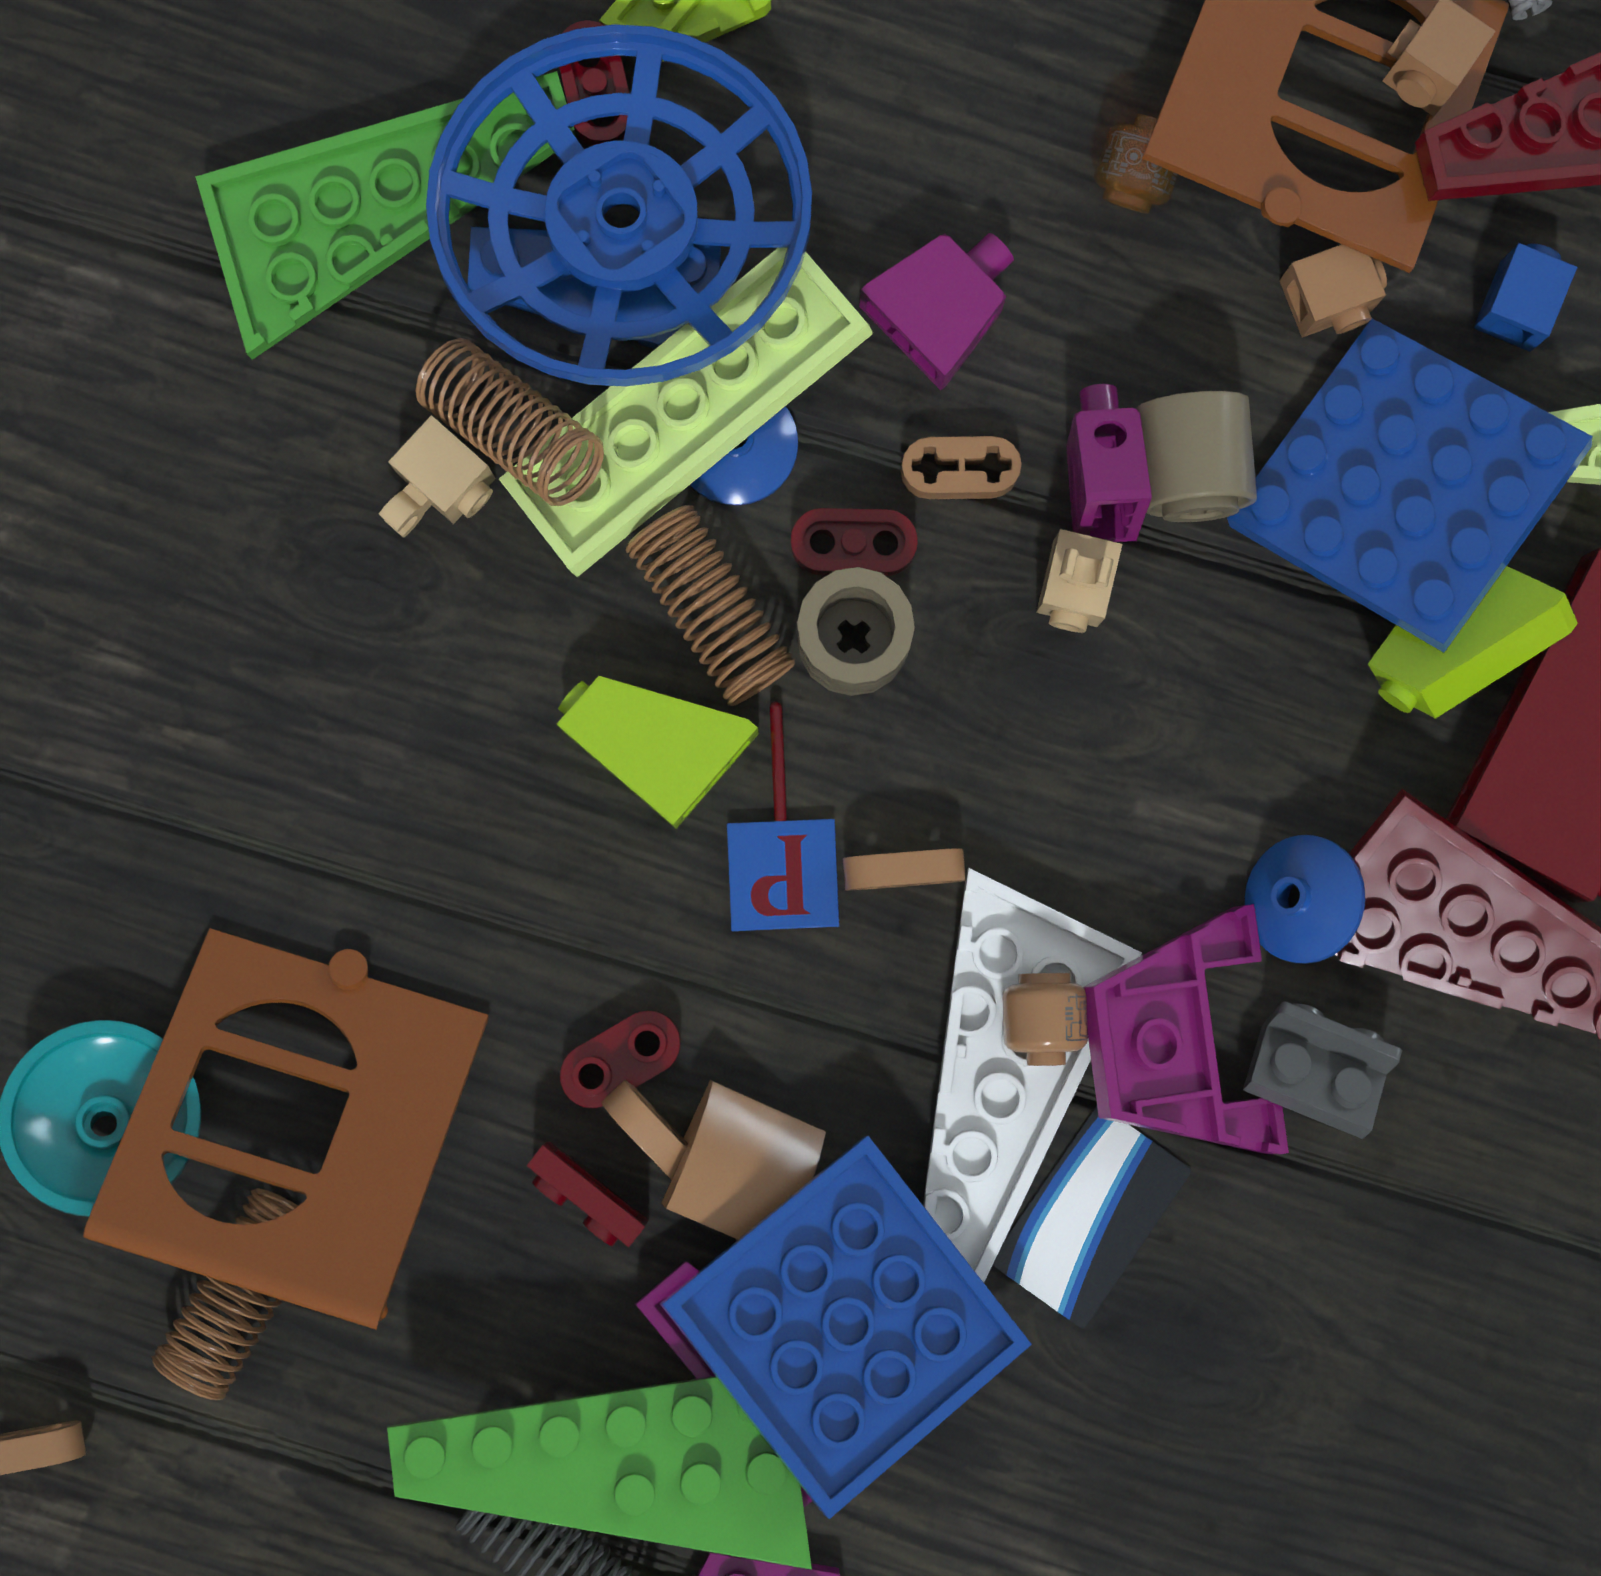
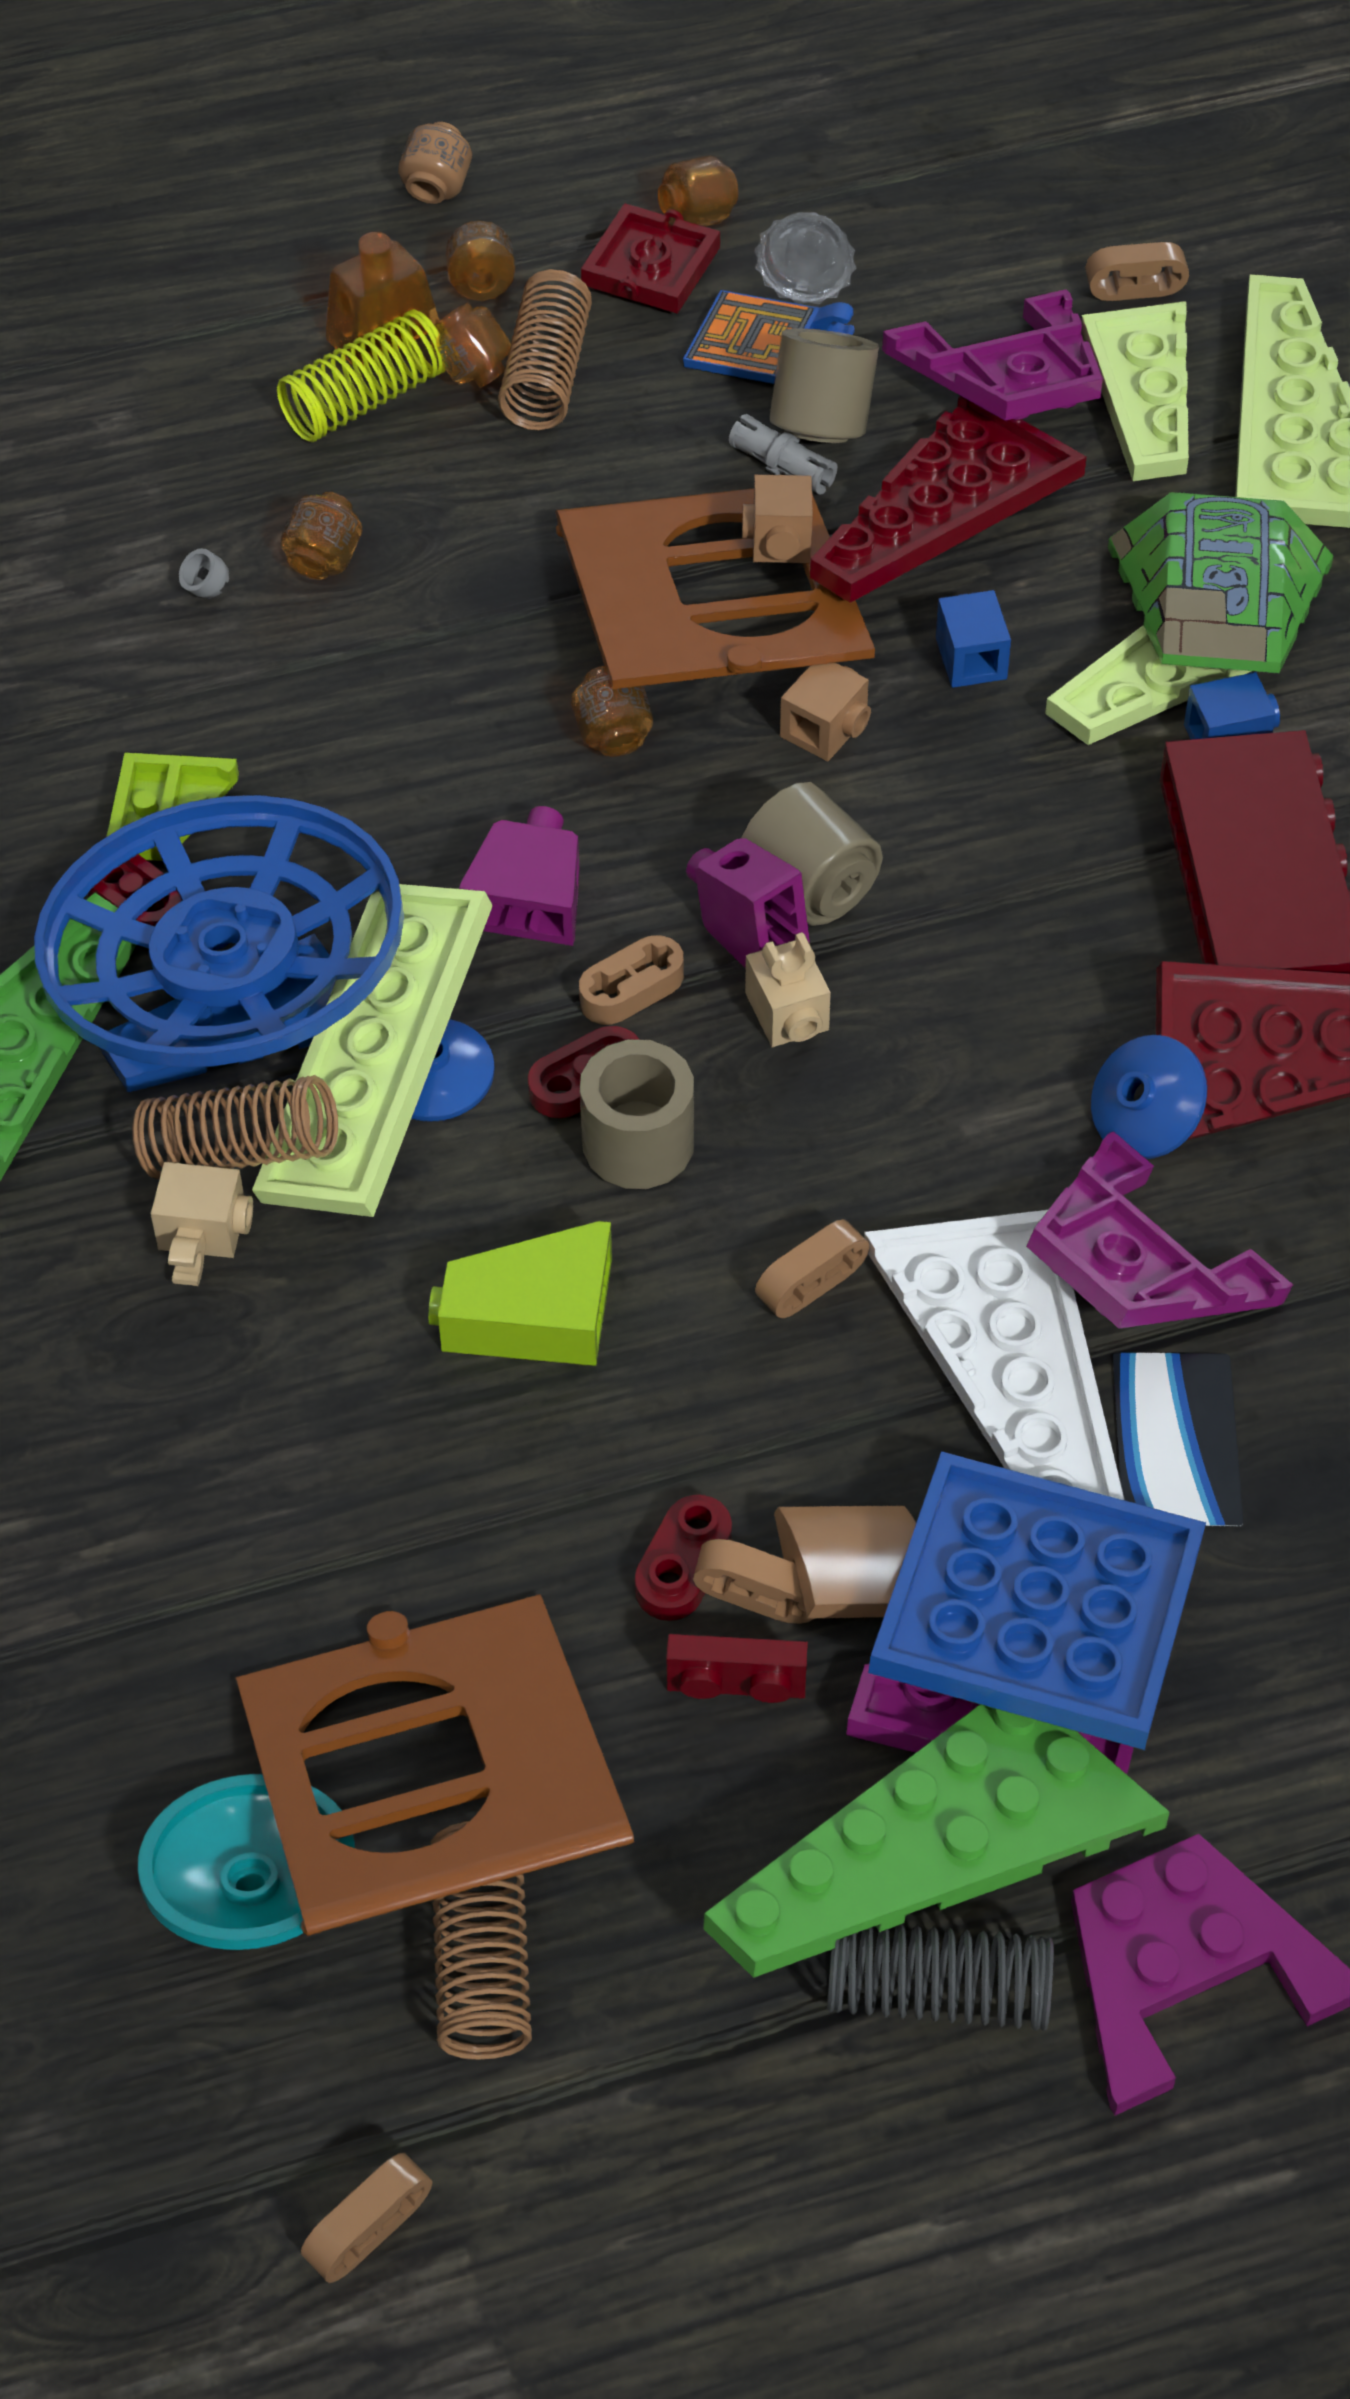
camera: 30 degrees left, 30 degrees down
medium nougat piece [626,505,795,706] -> none
blue piece [727,701,839,931] -> none
medium nougat head [1003,973,1088,1066] -> none
blue plate [1227,318,1593,653] -> none
dark grey bracket [1243,1002,1402,1139] -> none
lime slope [1368,566,1578,719] -> none

